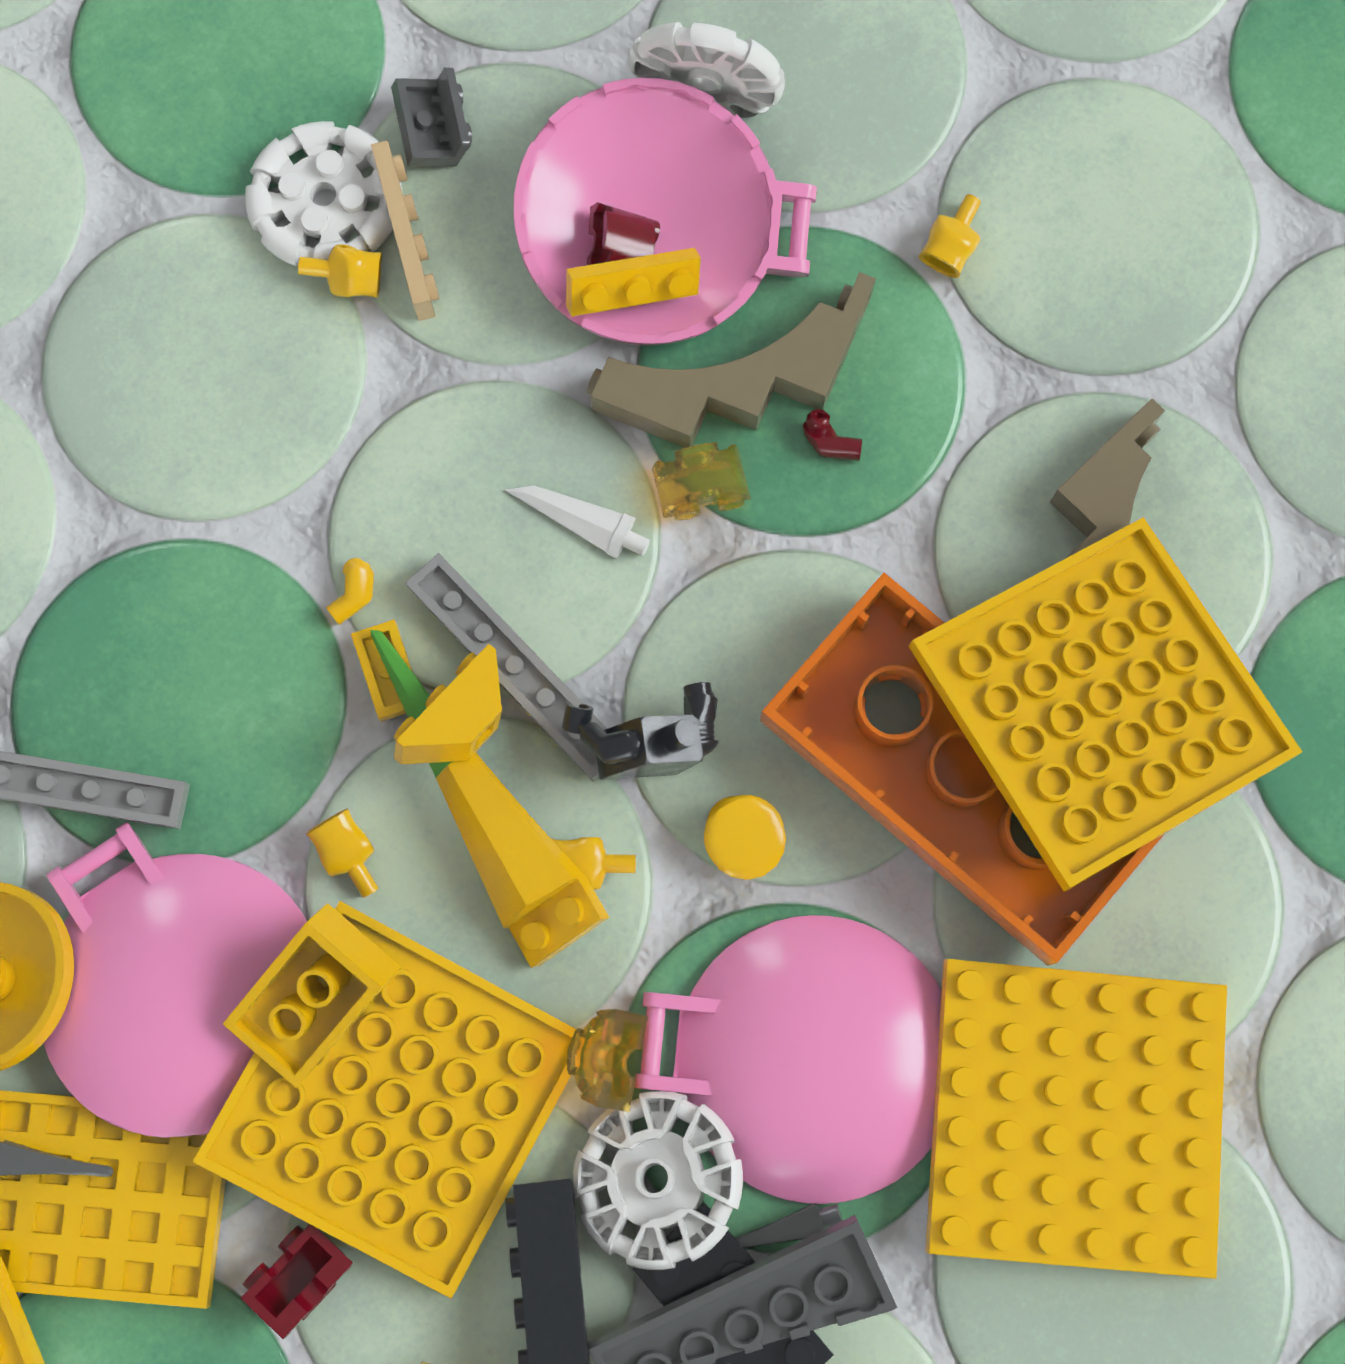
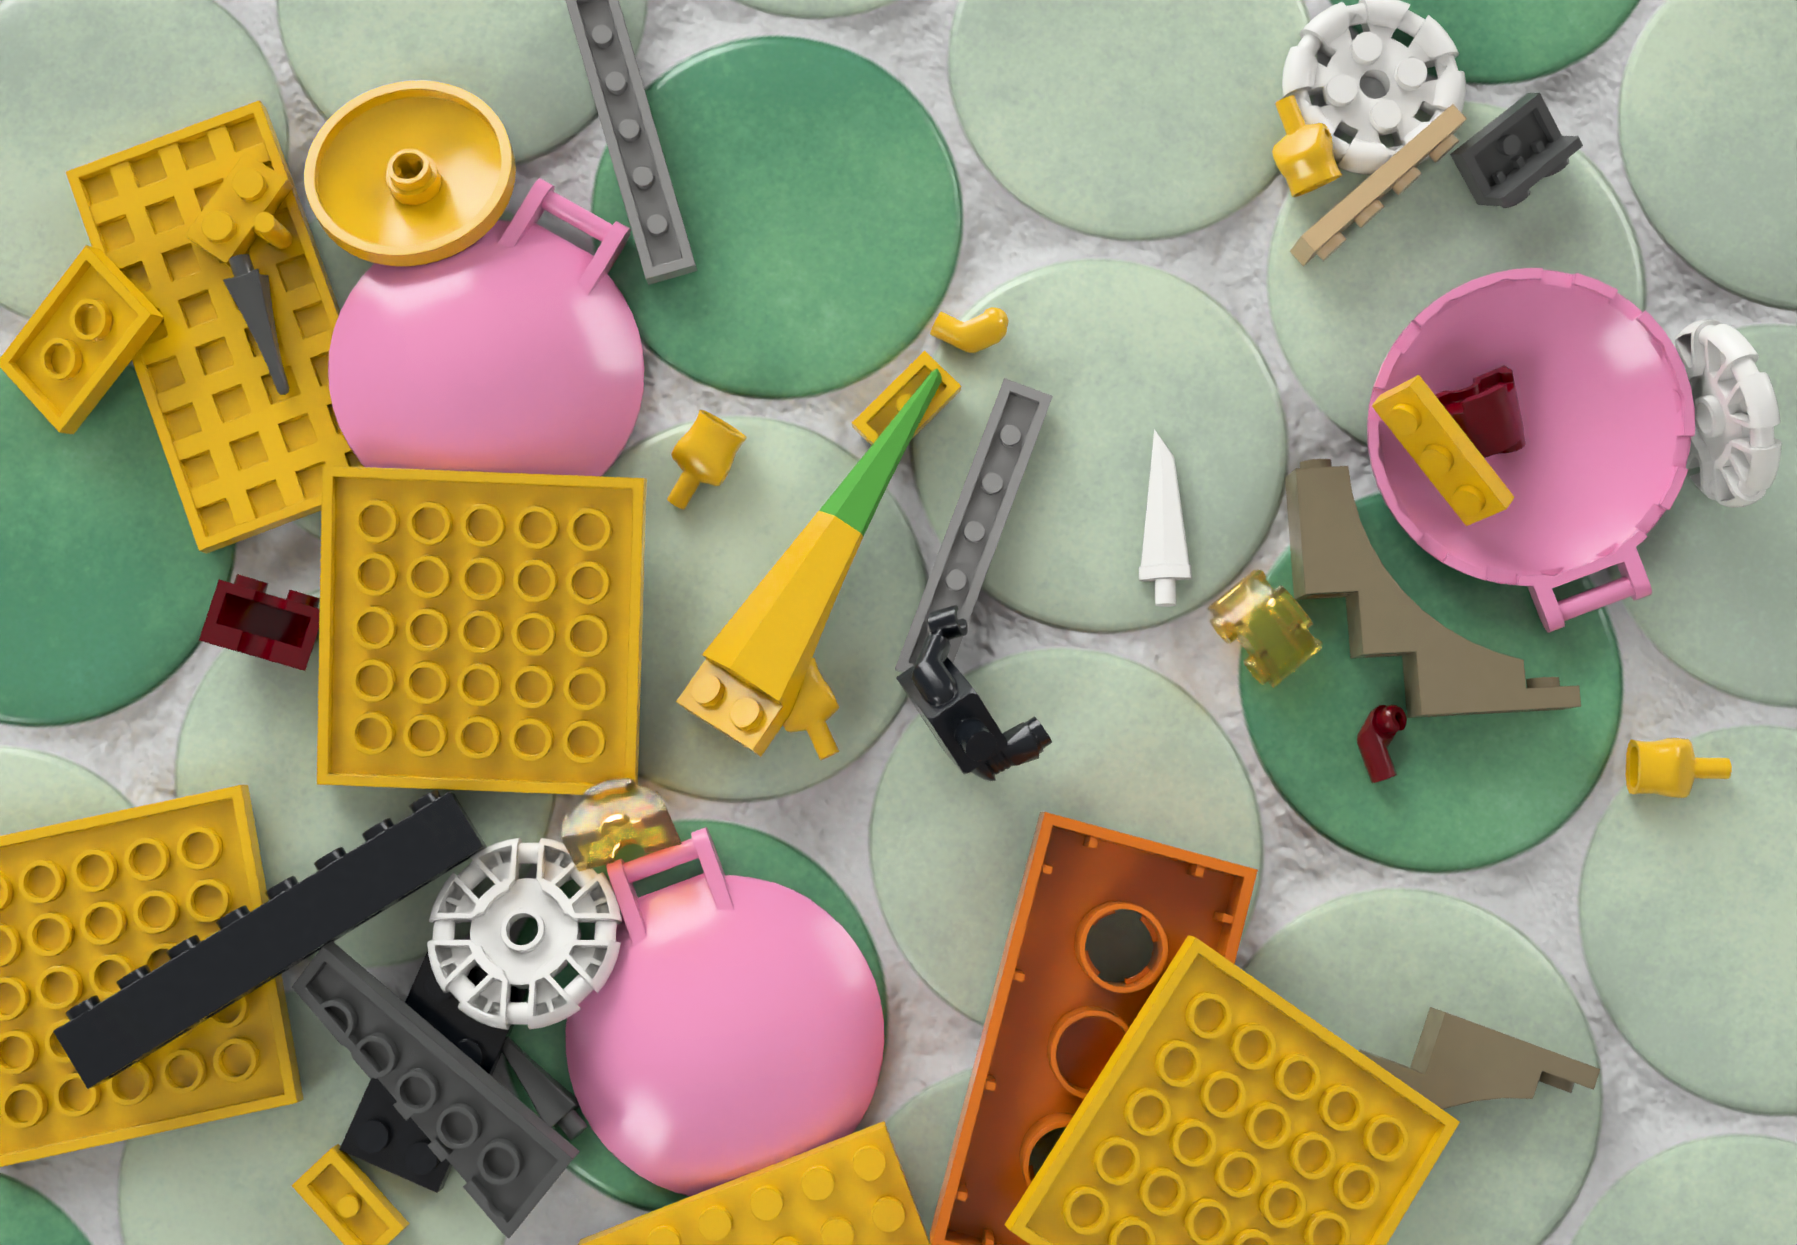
camera: 60 degrees right, 5 degrees up
yellow slope [223,903,401,1088] -> none
yellow slope [394,644,502,764] -> none
yellow piece [704,795,786,880] -> none

